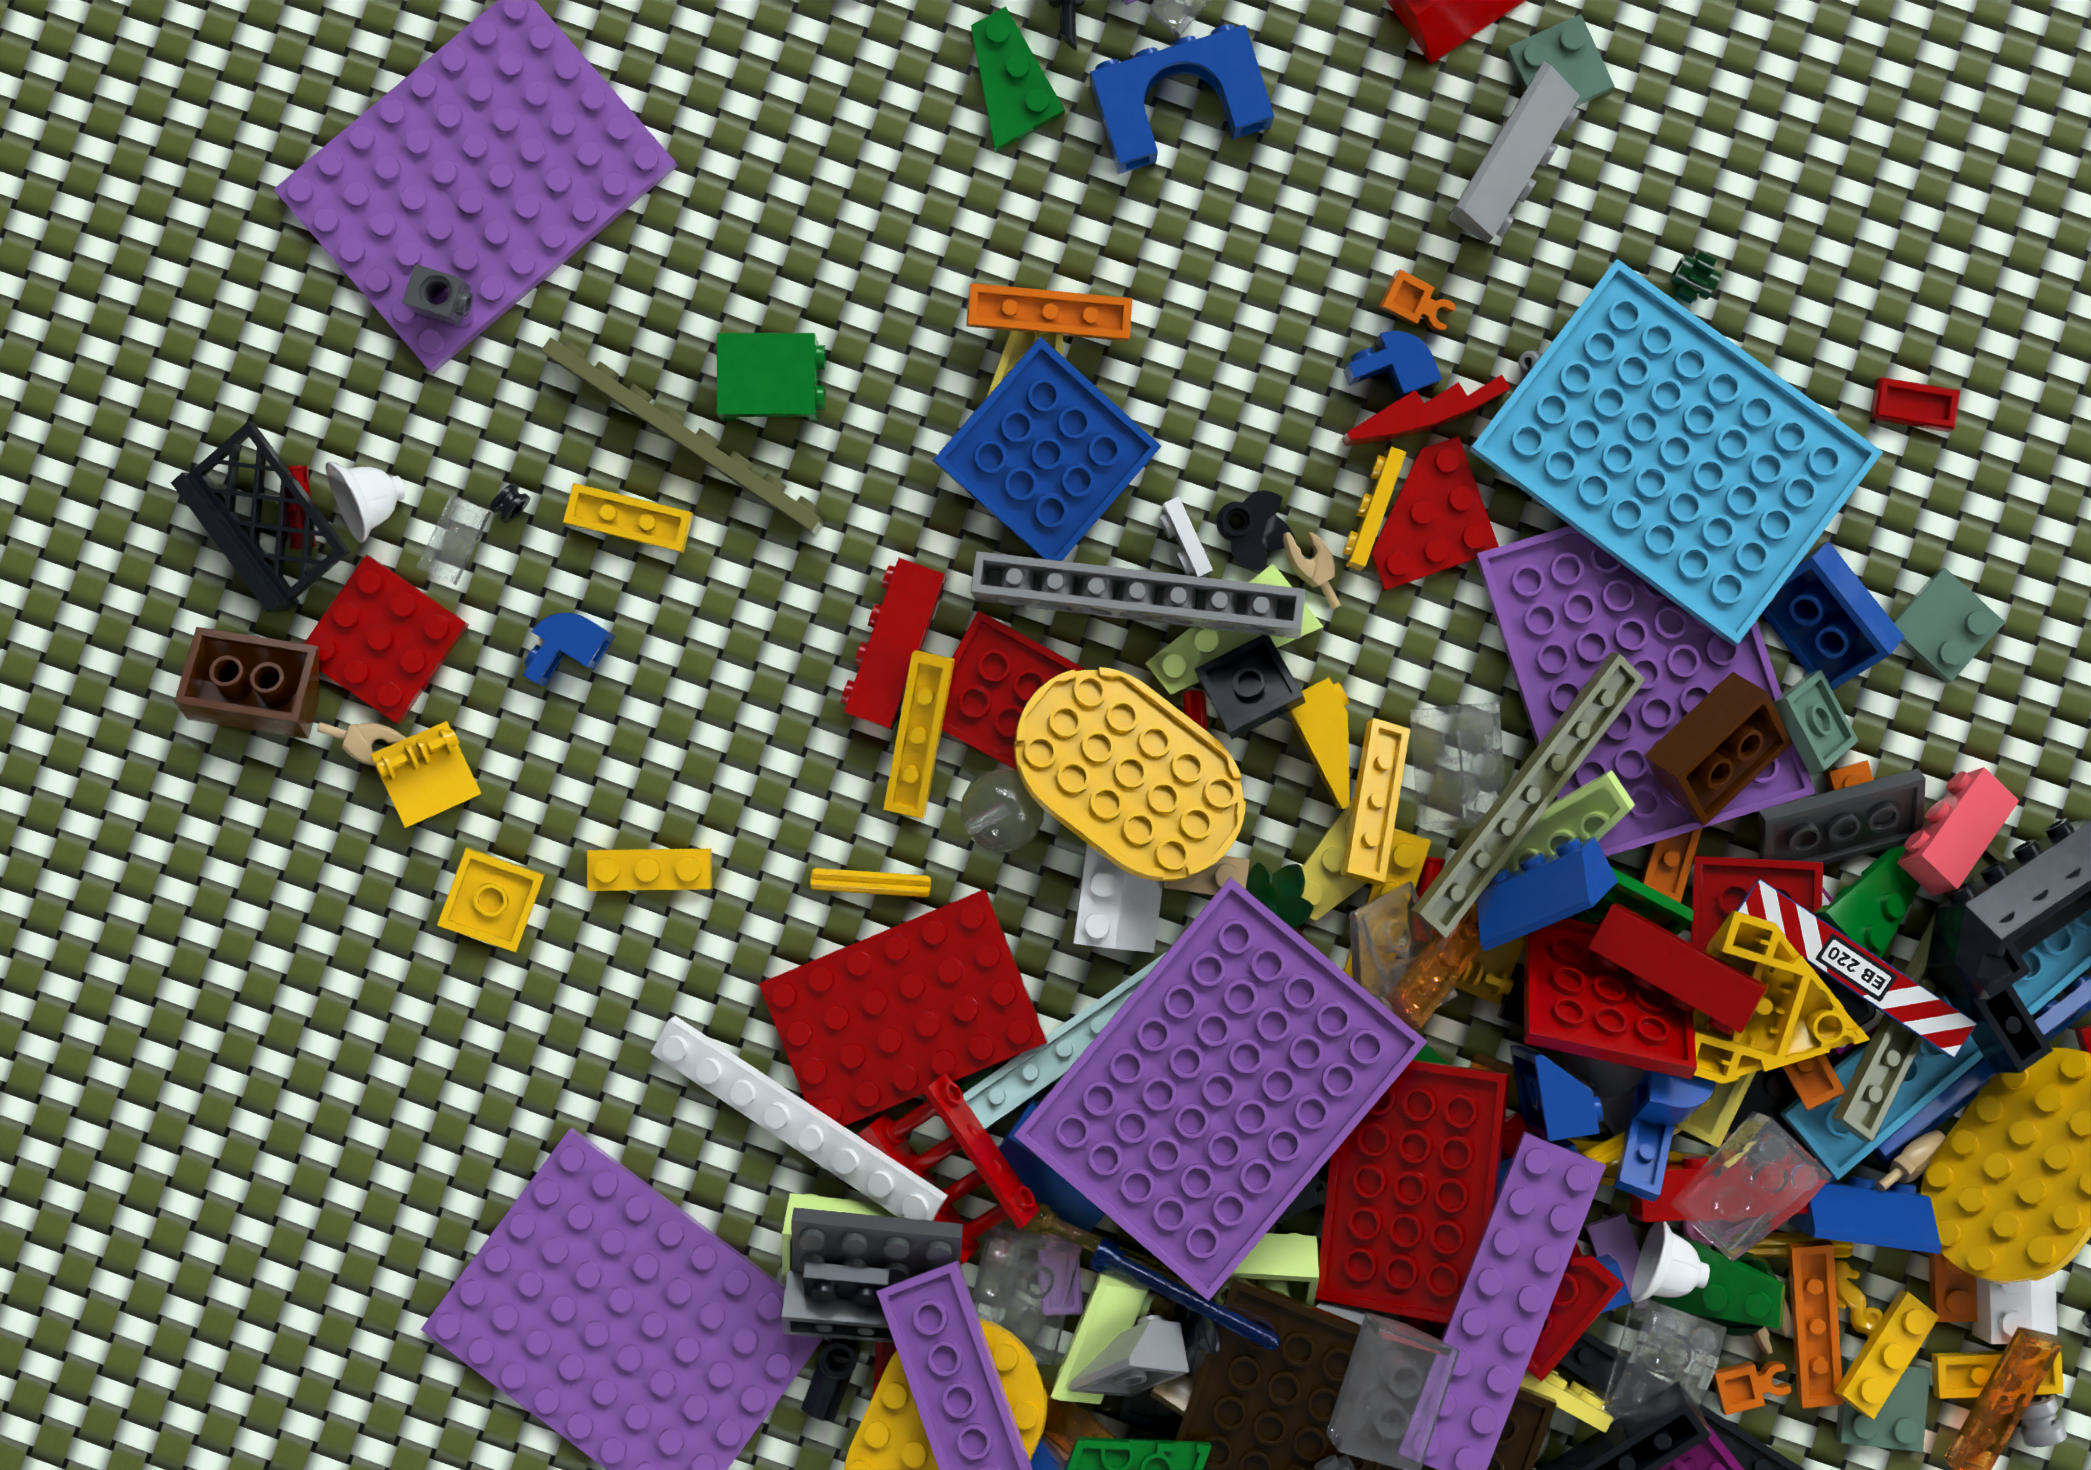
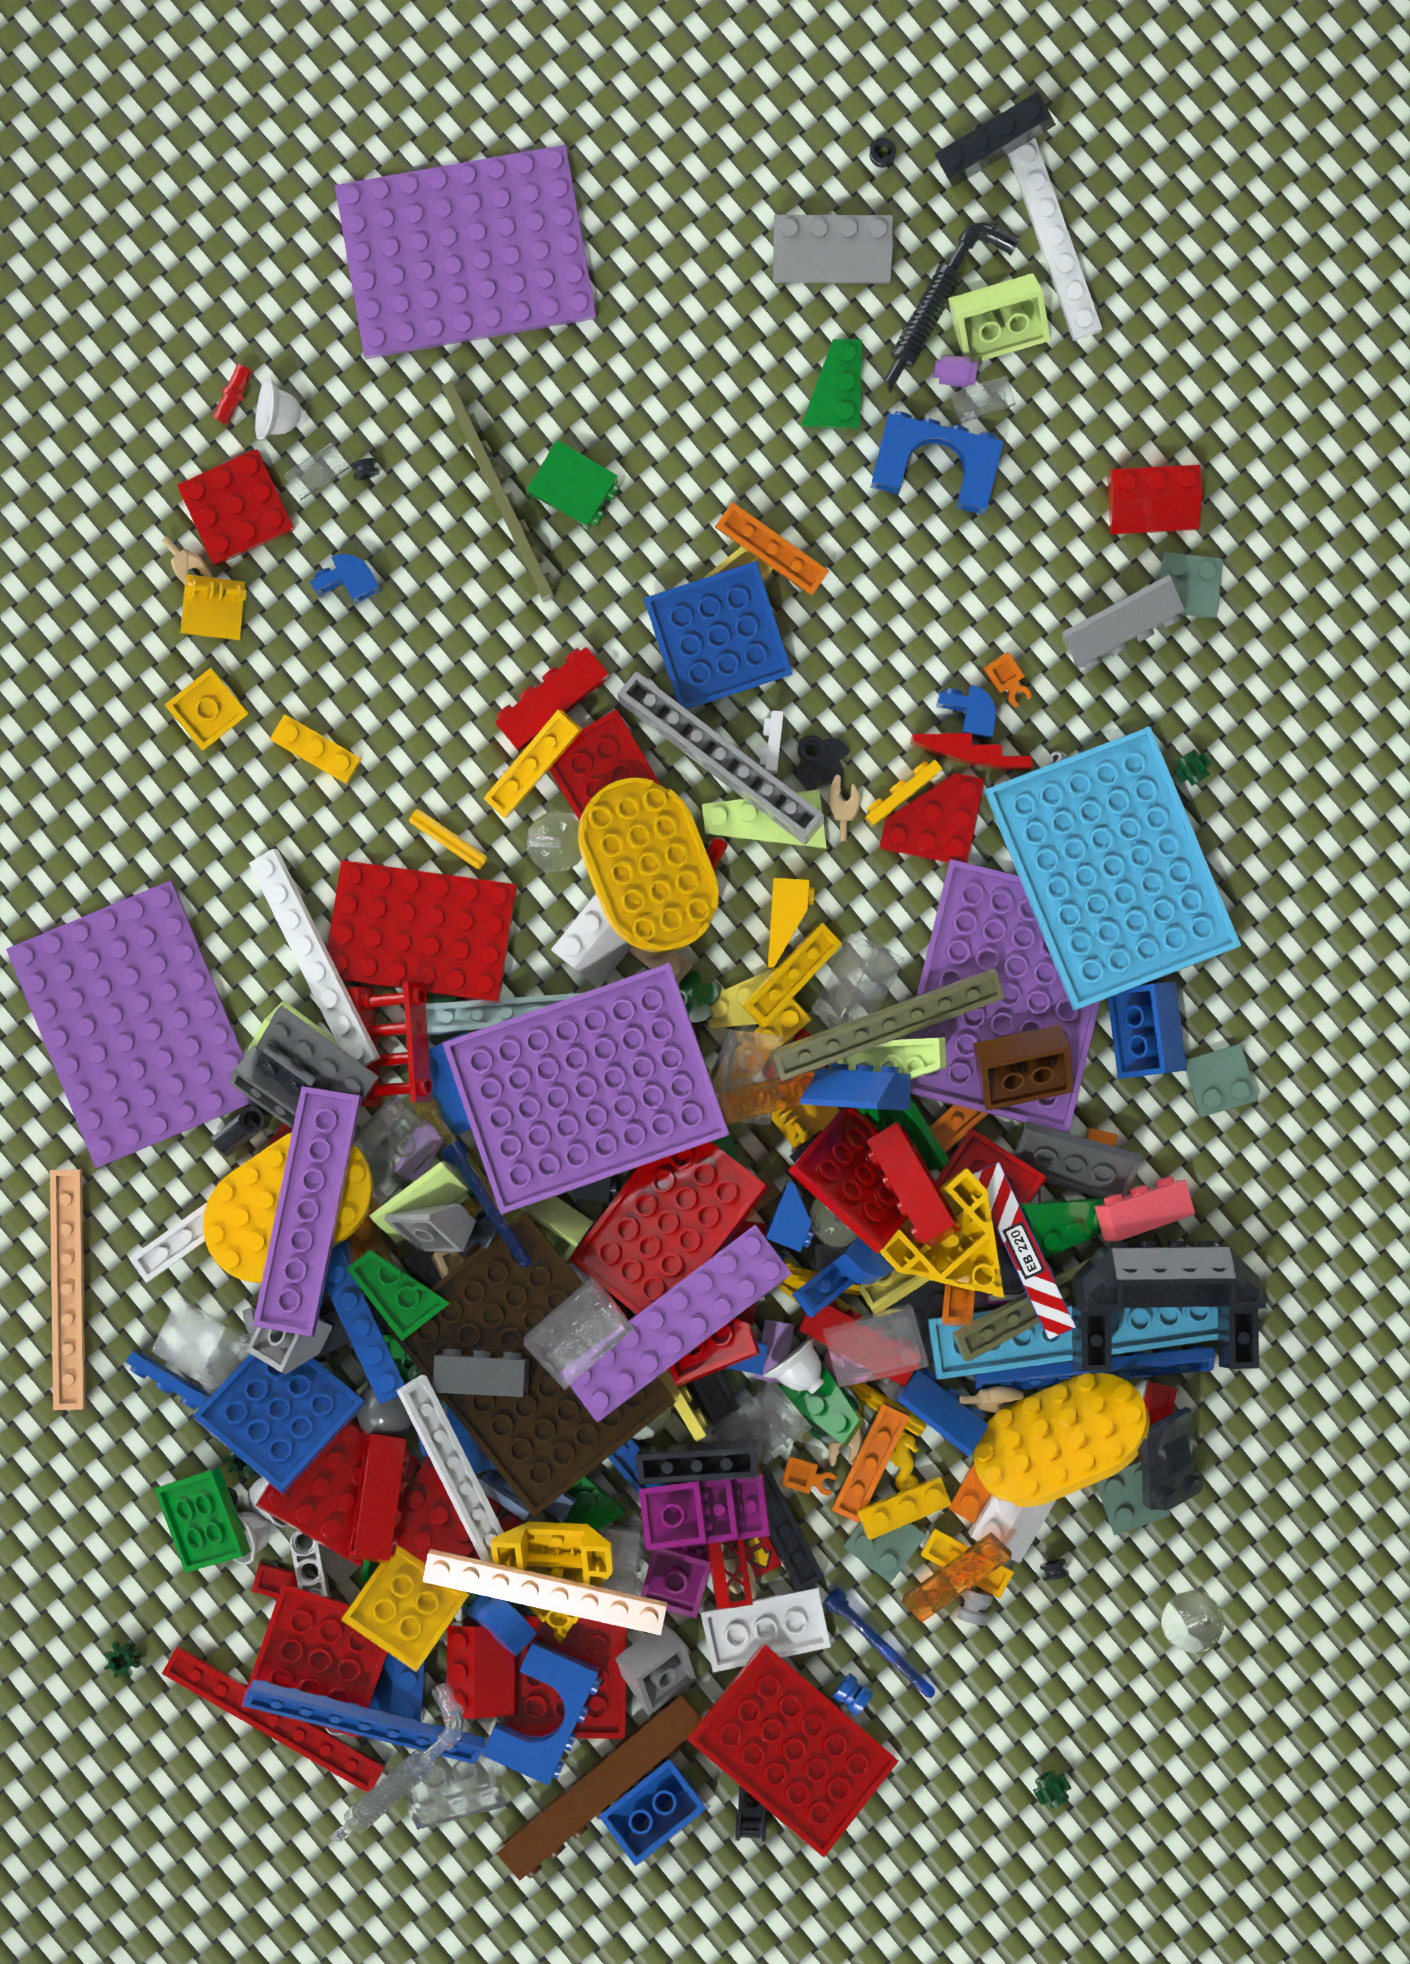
camera: 35 degrees right, 0 degrees up
black fence [171,422,350,613] -> none
reddish brown slope [174,627,320,739] -> none
dark grey brick [402,264,473,326] -> none
yellow plate [563,483,694,553] -> none
black plate [1194,635,1306,740] -> none
sand green plate [1773,669,1859,775] -> none
red tile [1870,377,1960,432] -> none

